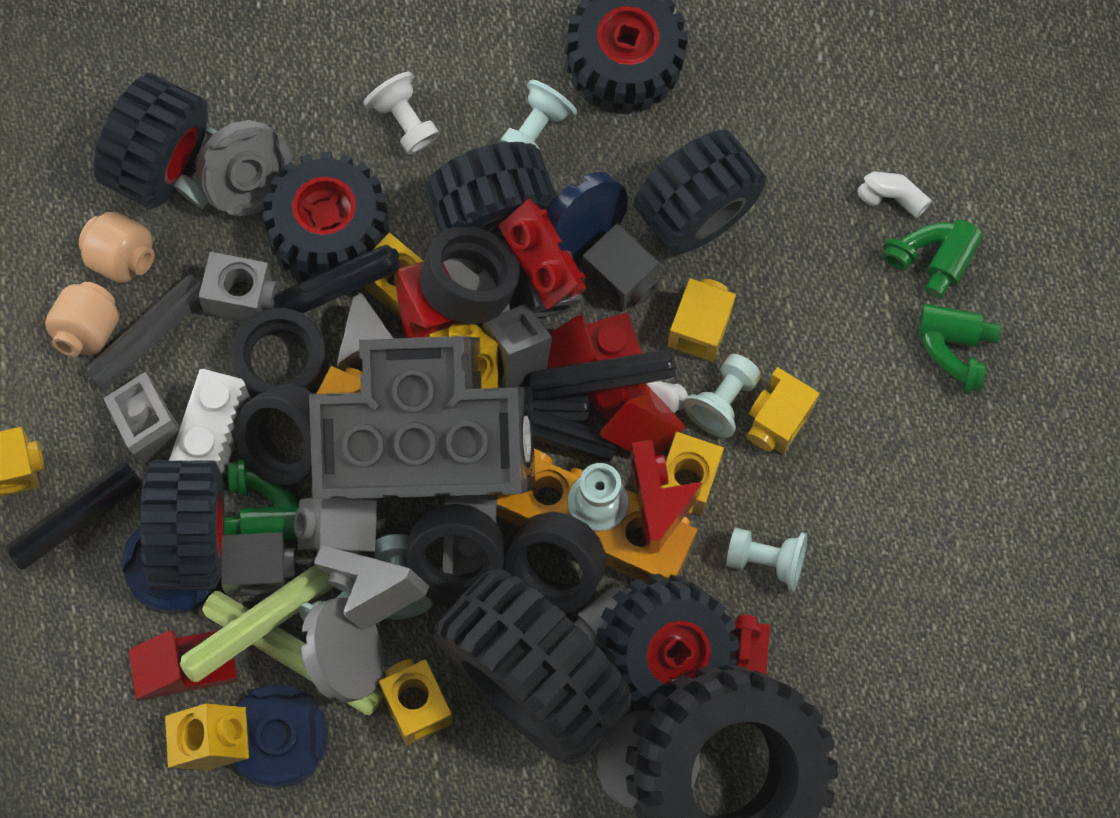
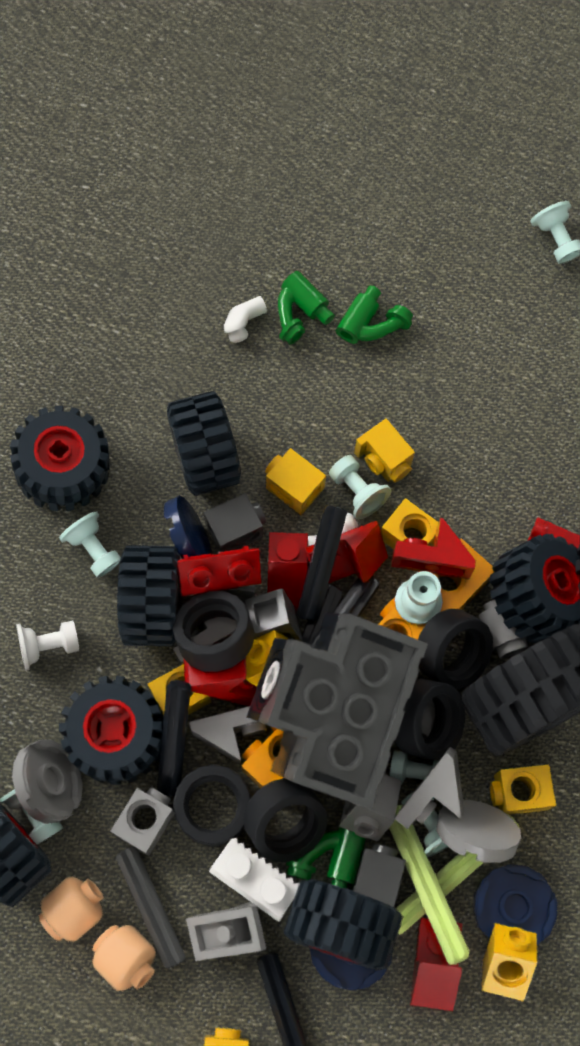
camera: 70 degrees left, 0 degrees up
light aqua piece [726,528,808,592] -> none

